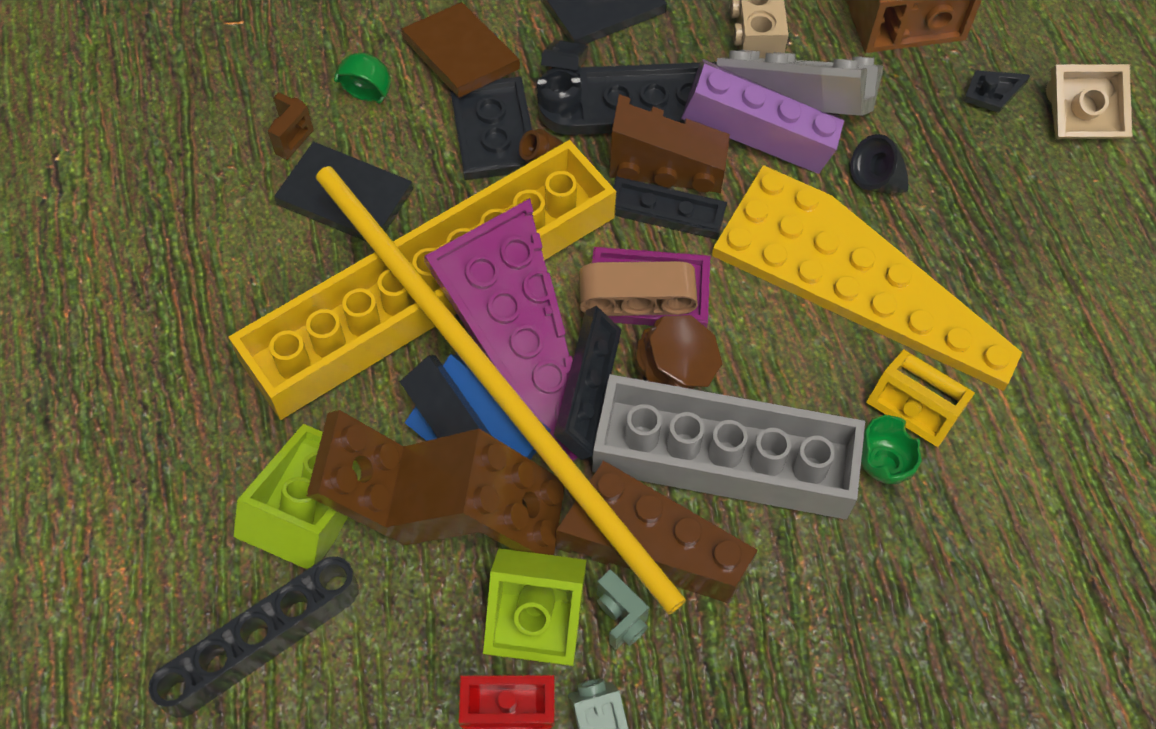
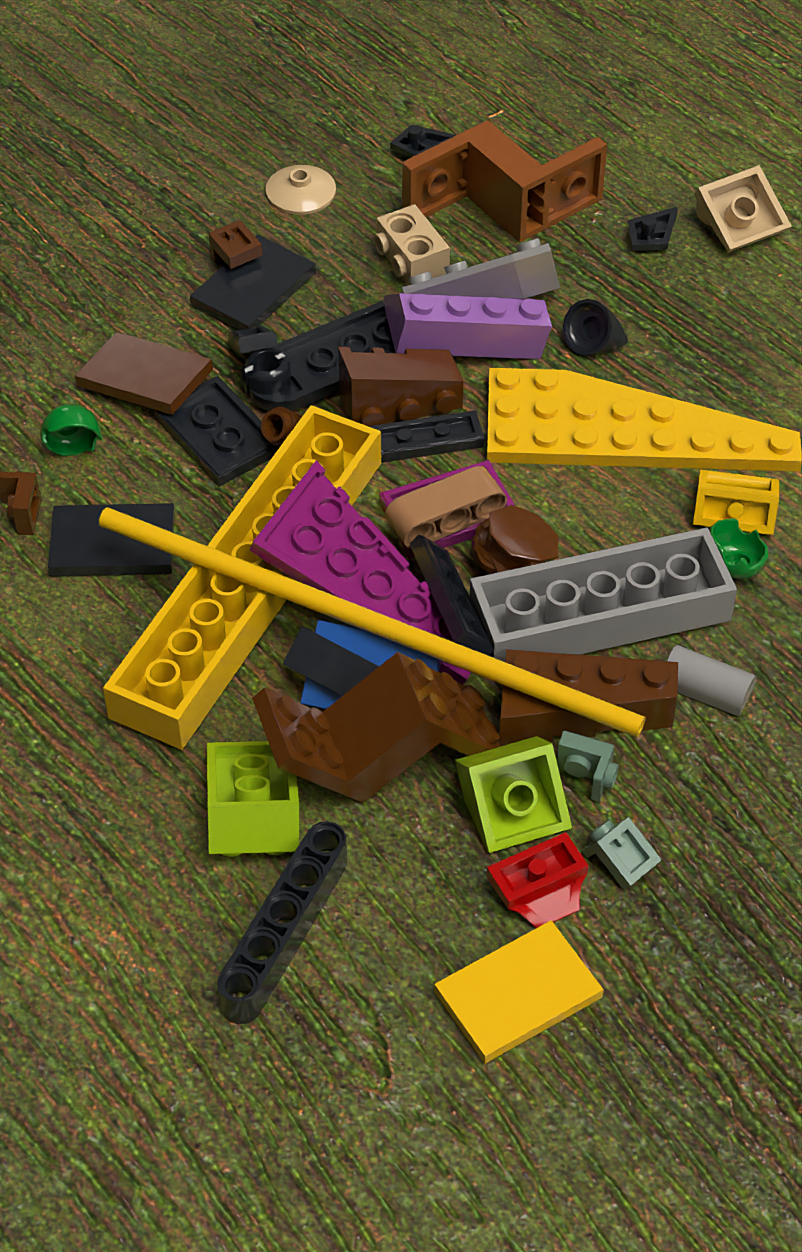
camera: 25 degrees left, 10 degrees down
none -> light grey brick [667,645,757,717]

